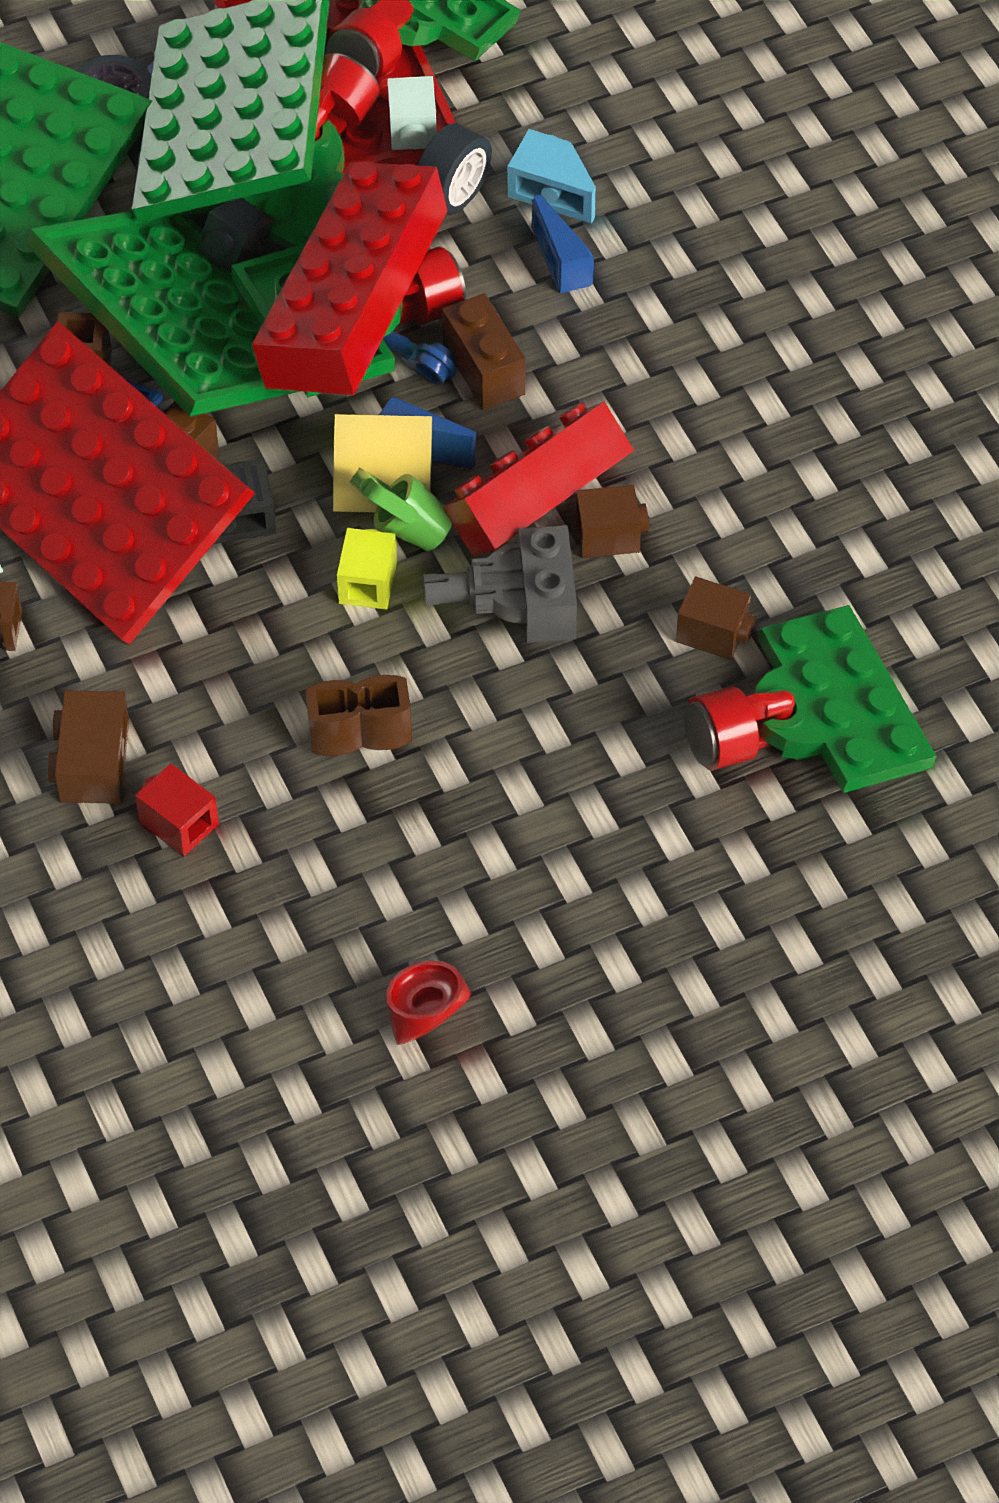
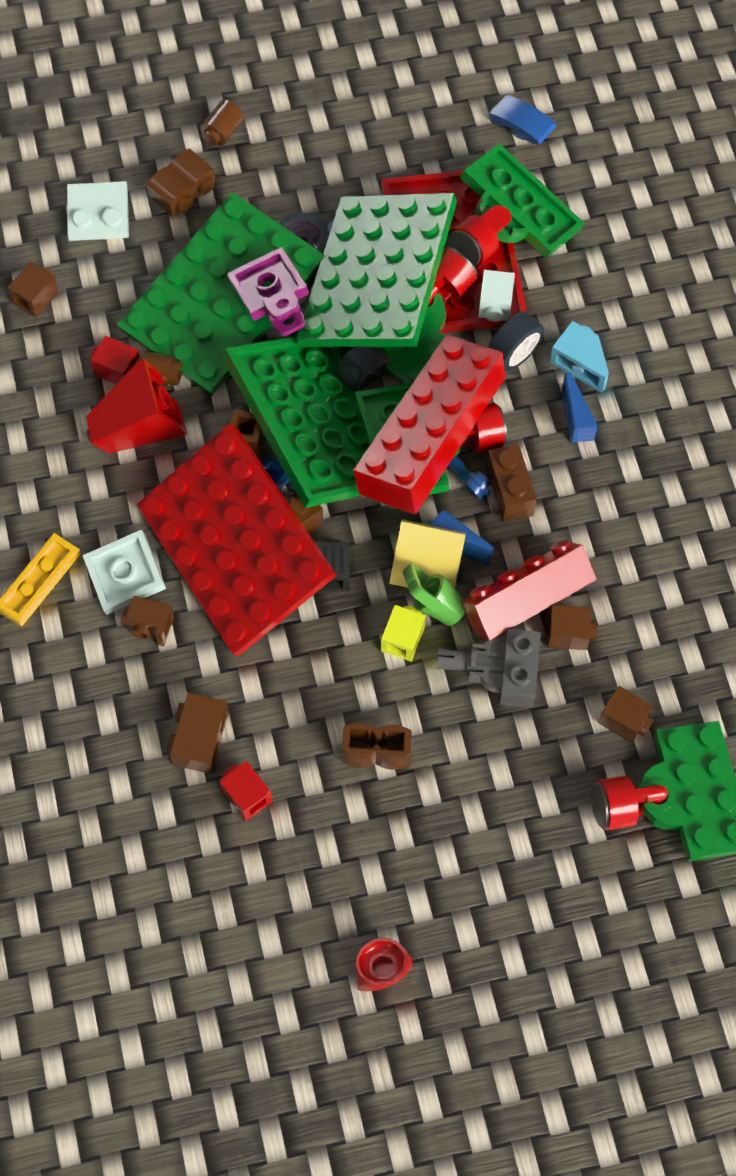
camera: 10 degrees right, 10 degrees up
none -> plate [227,247,309,336]

